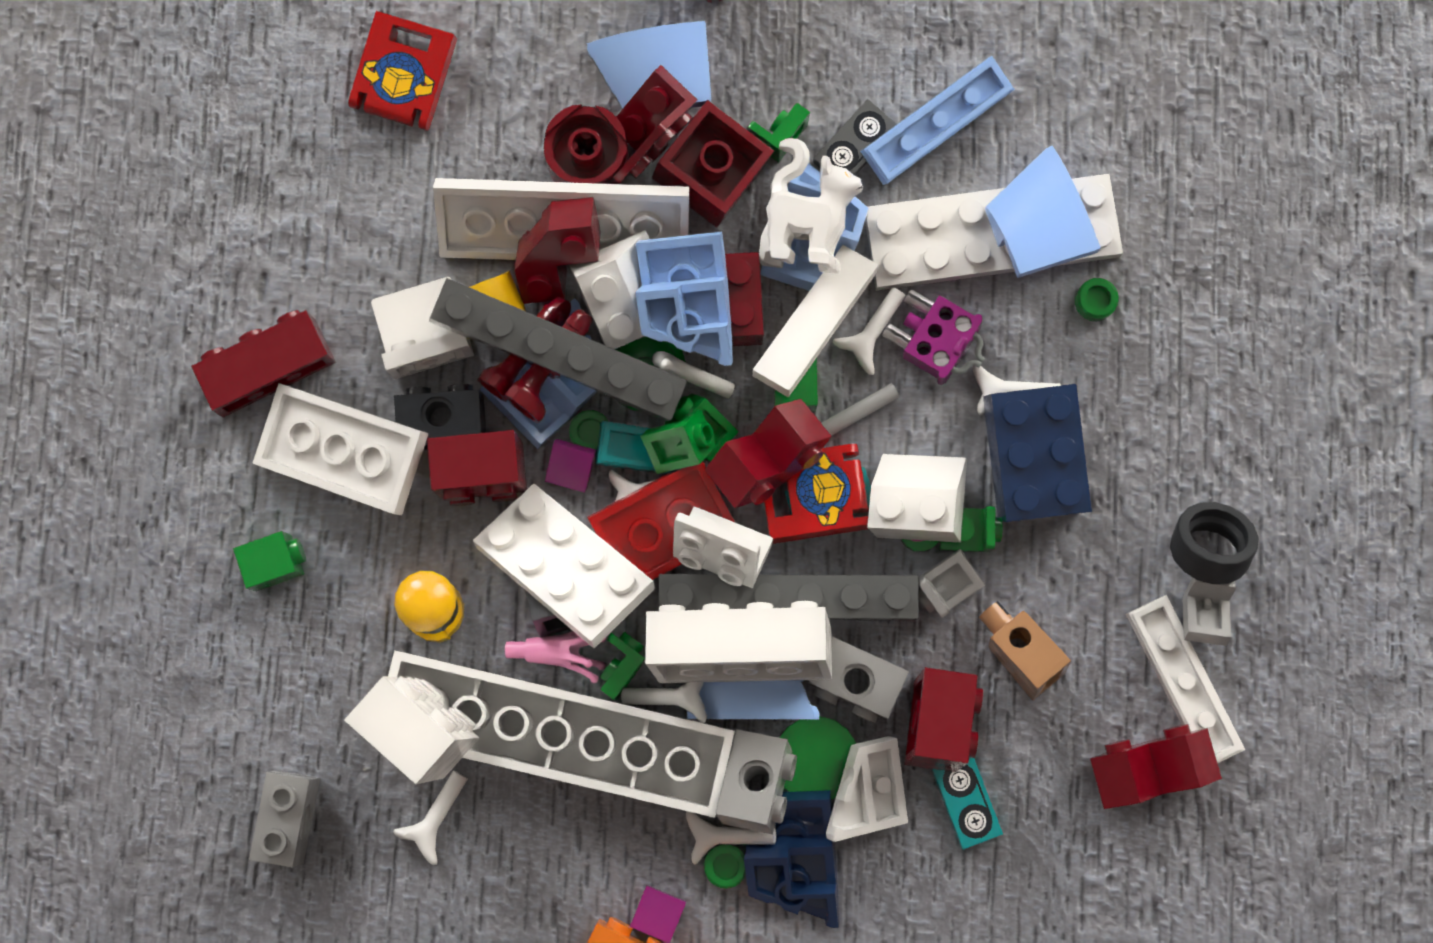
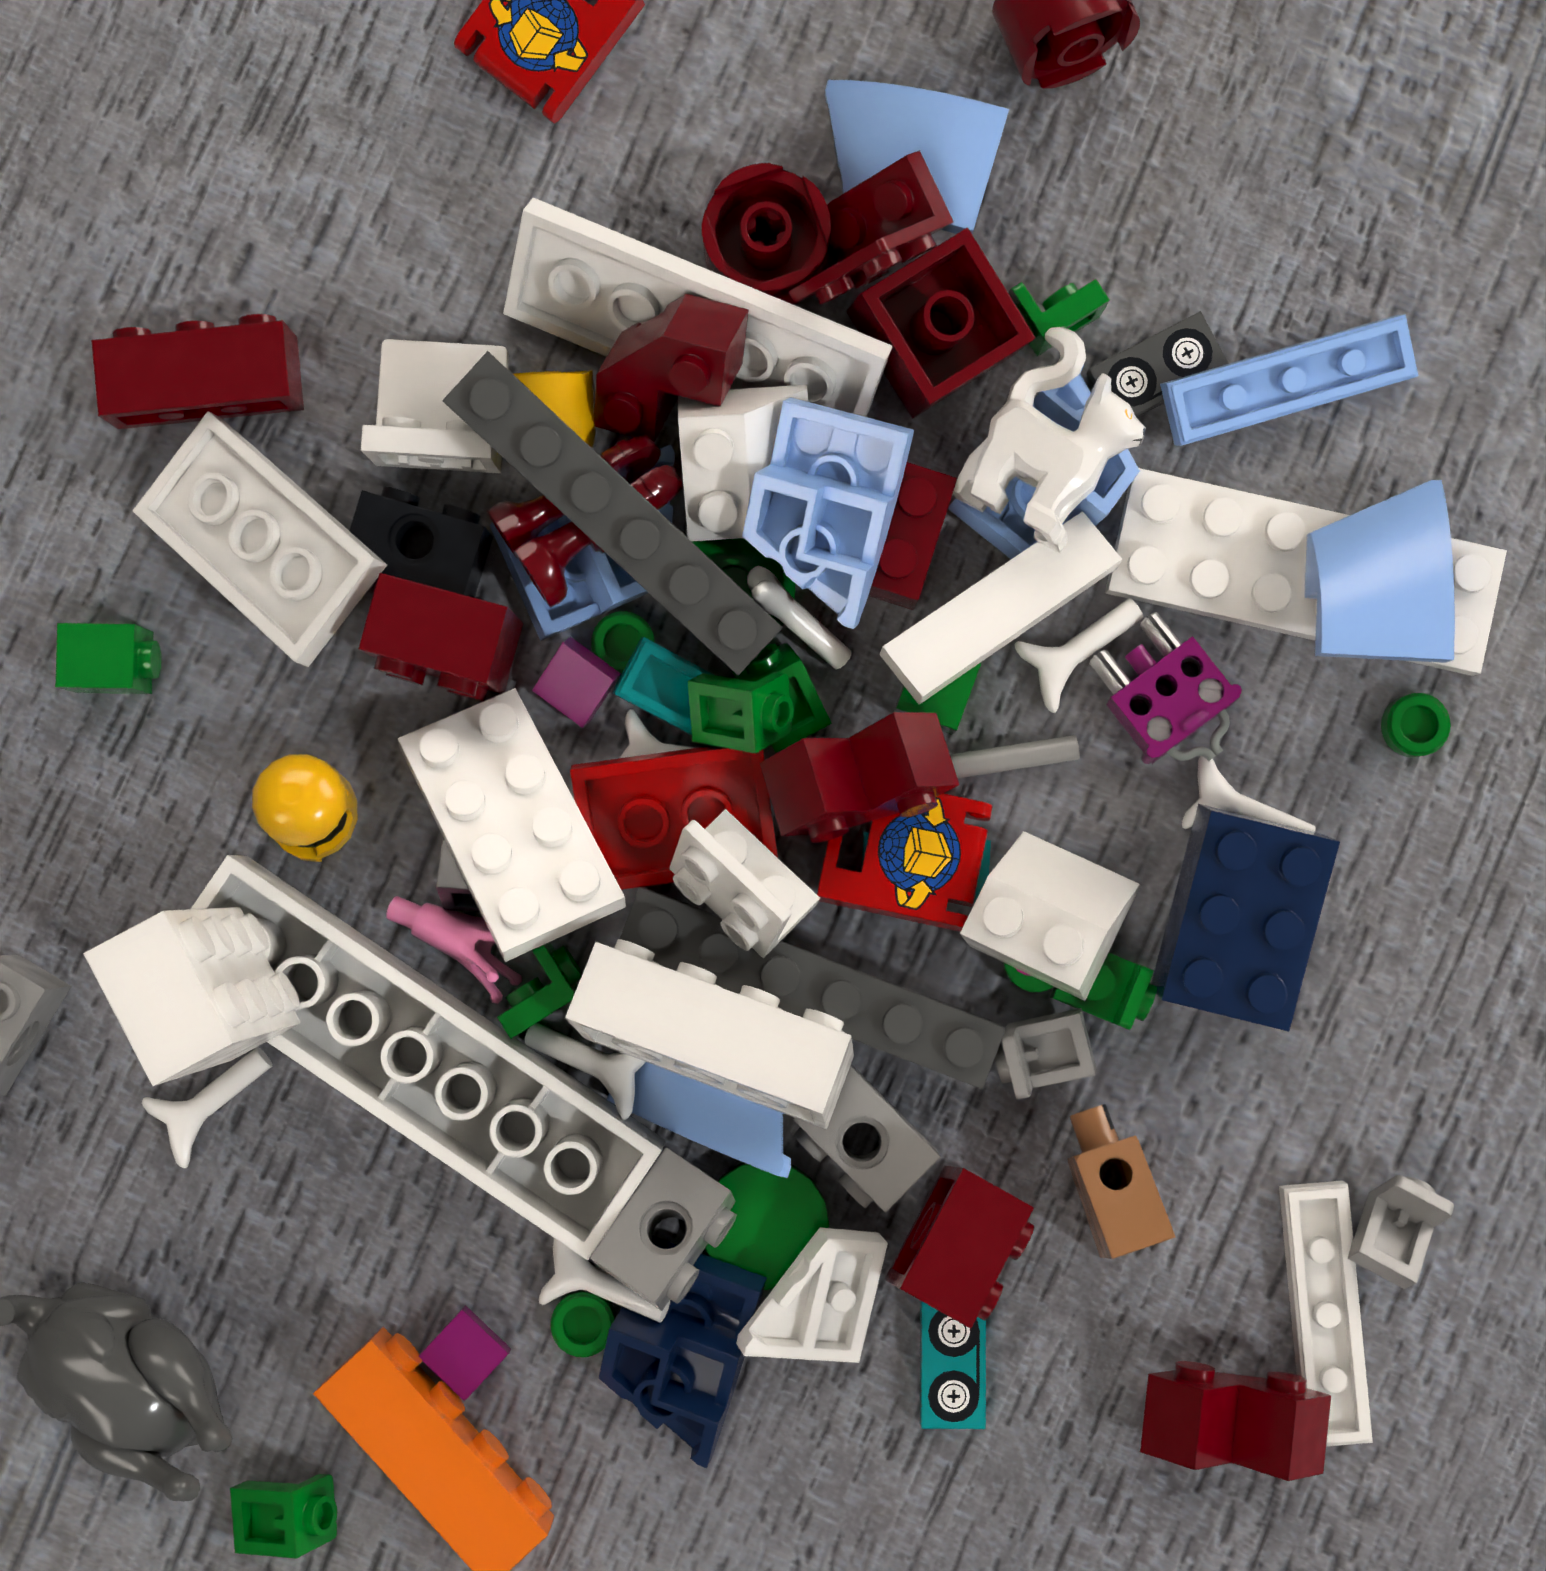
camera: 25 degrees right, 5 degrees up
black tyre [1170,502,1259,584] -> none

